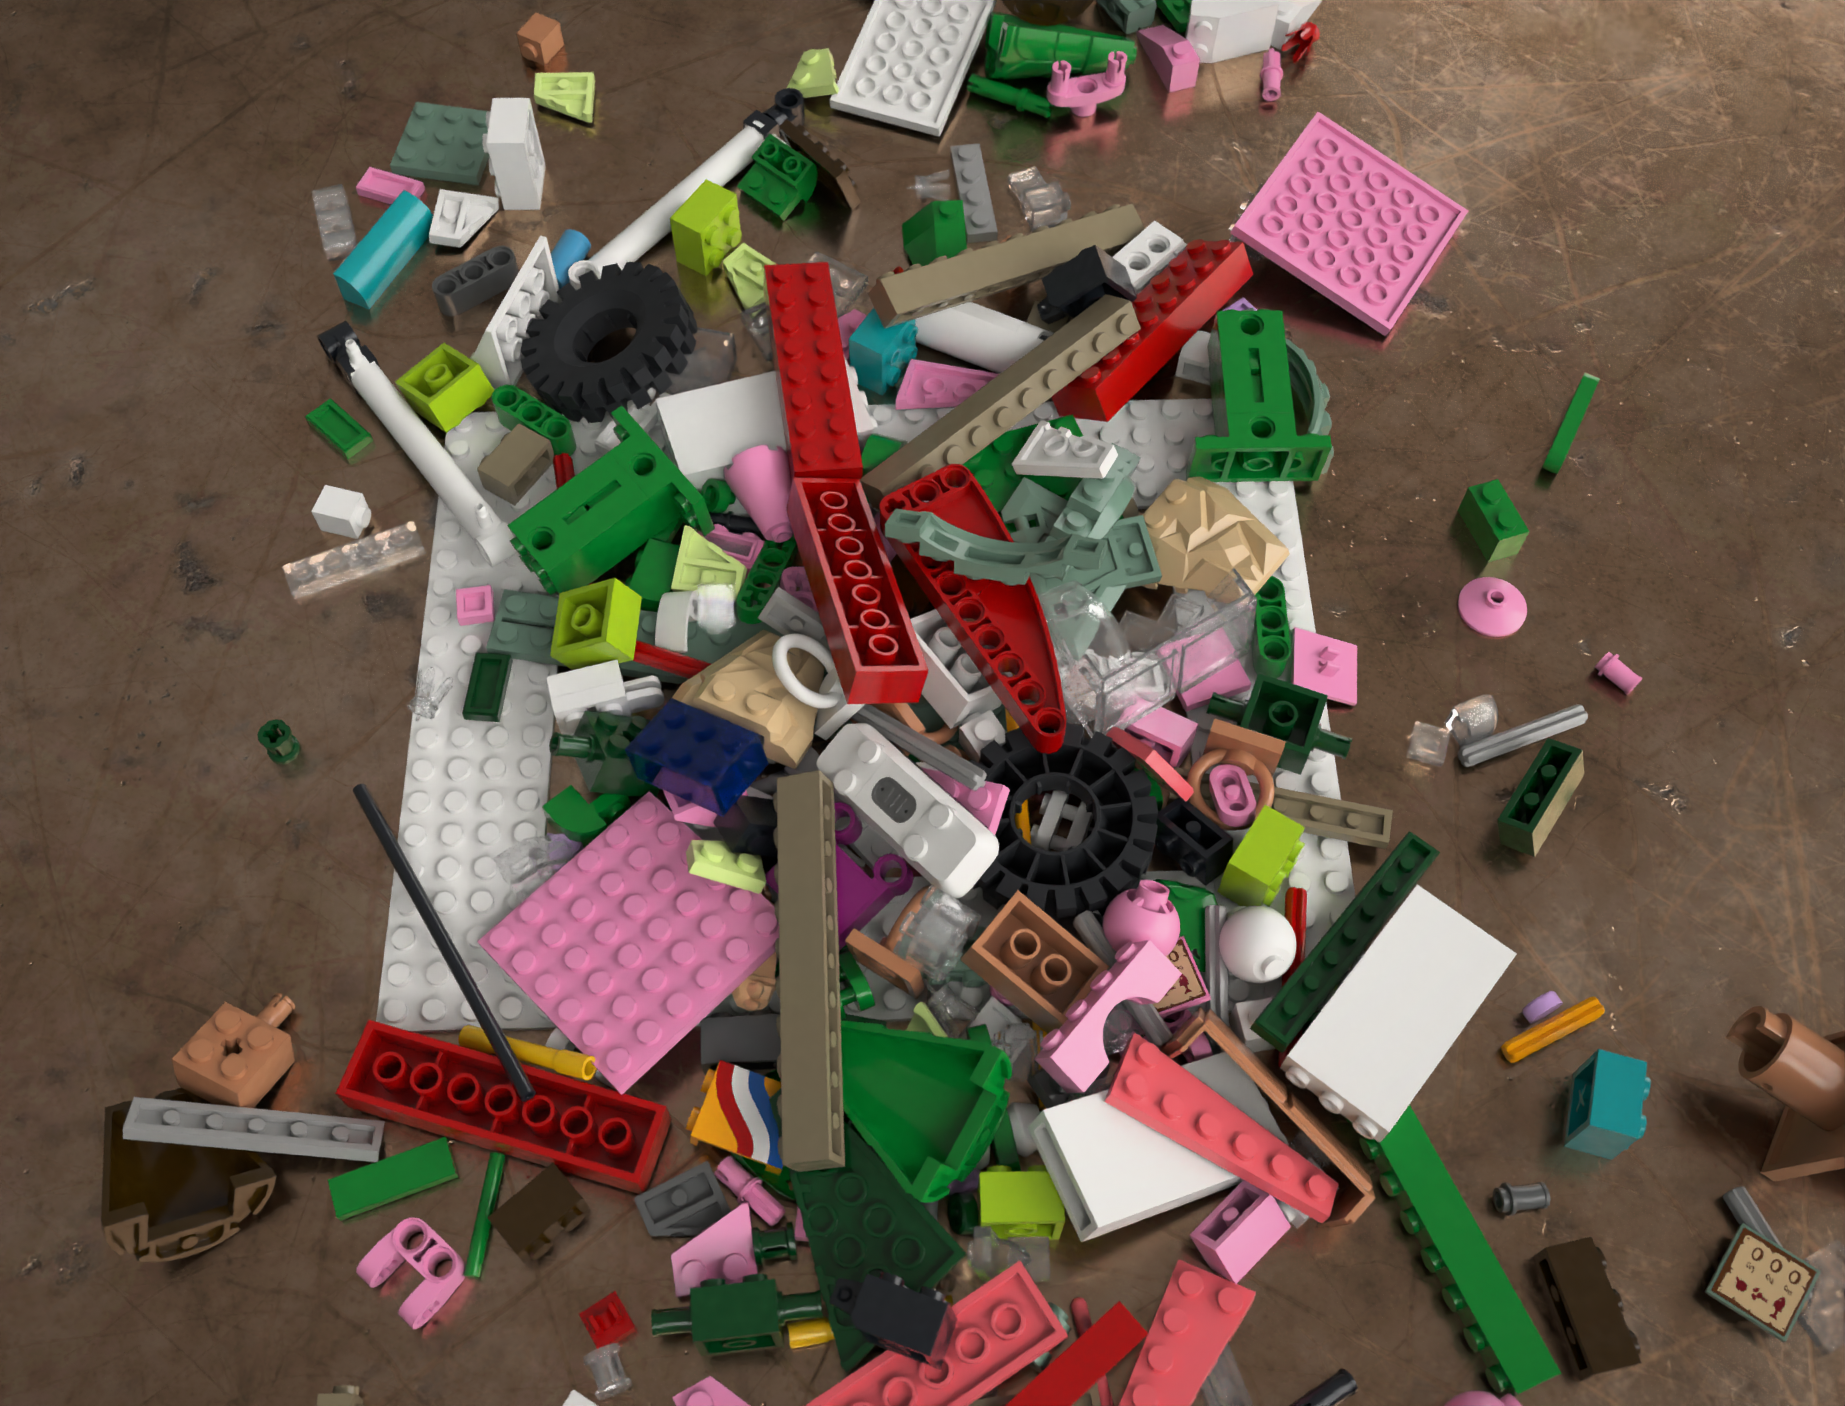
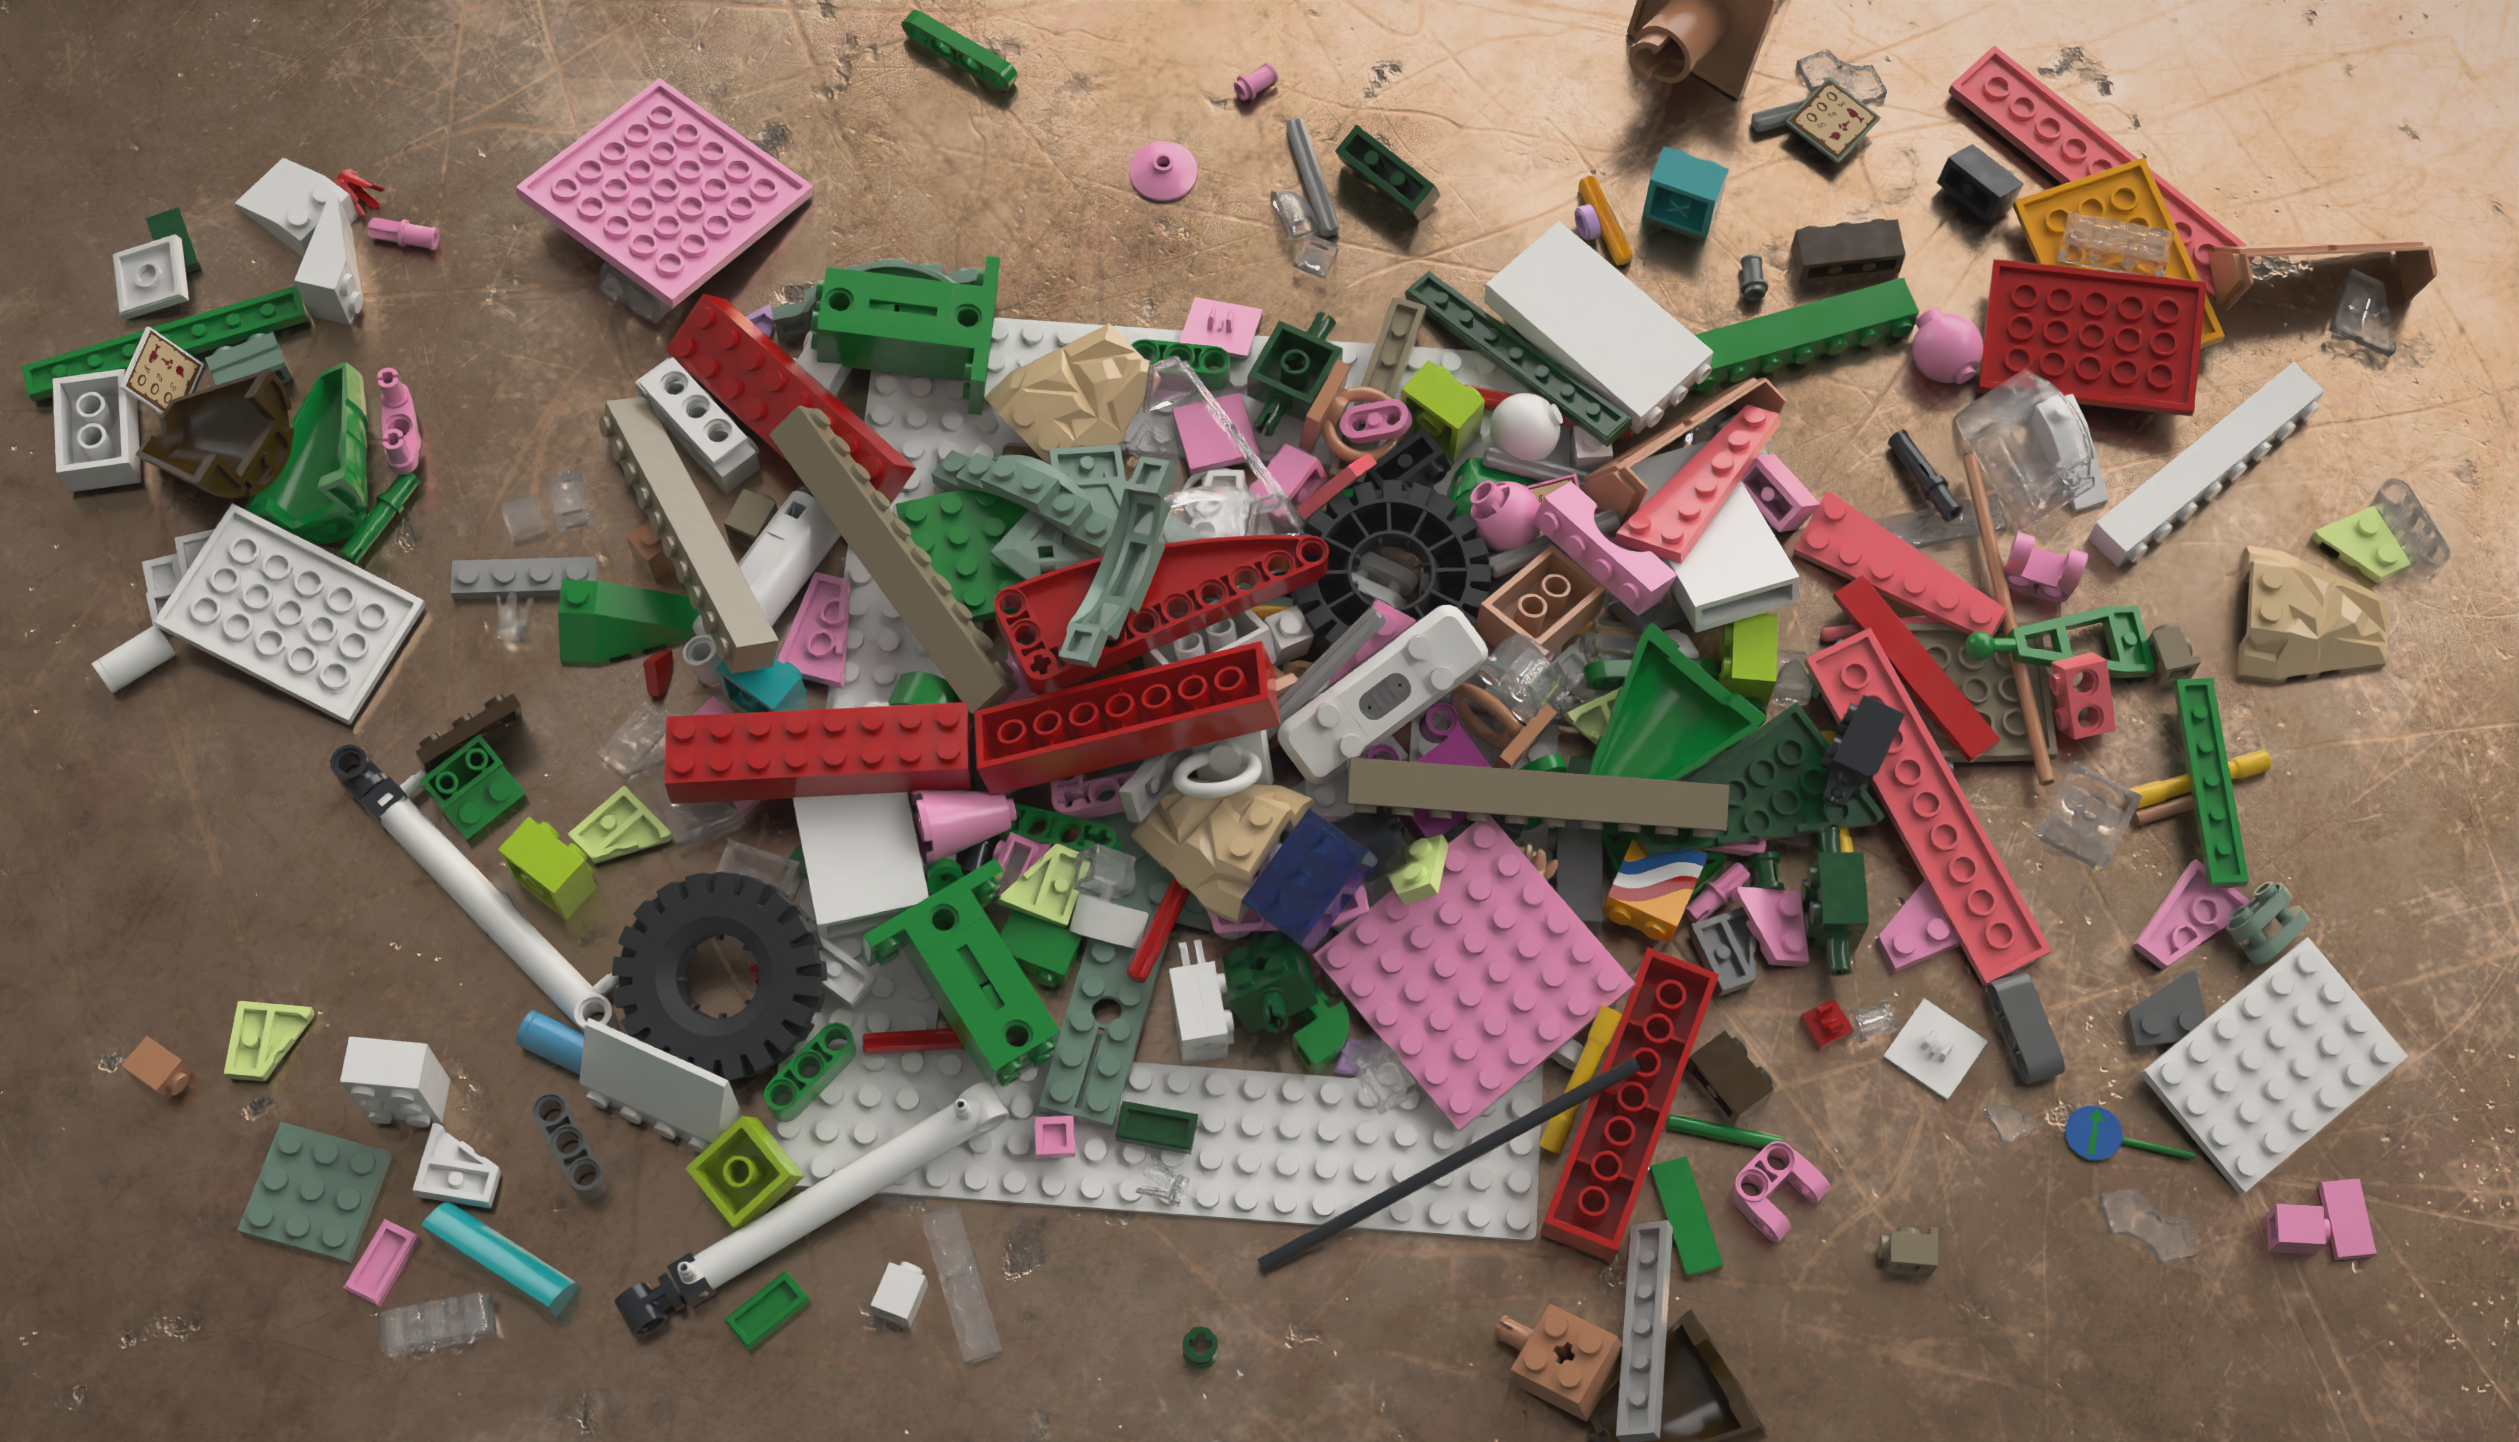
camera: 85 degrees left, 5 degrees up
dark tan brick [477,423,554,506] -> none
lime brick [550,578,642,670] -> none
yellowish green wing [787,48,839,98] -> none
white wing [1012,420,1118,479] -> none
black hinge [1037,244,1137,324] -> none
bright pink slope [1136,25,1200,93] -> none
green brick [1458,479,1530,563] -> none

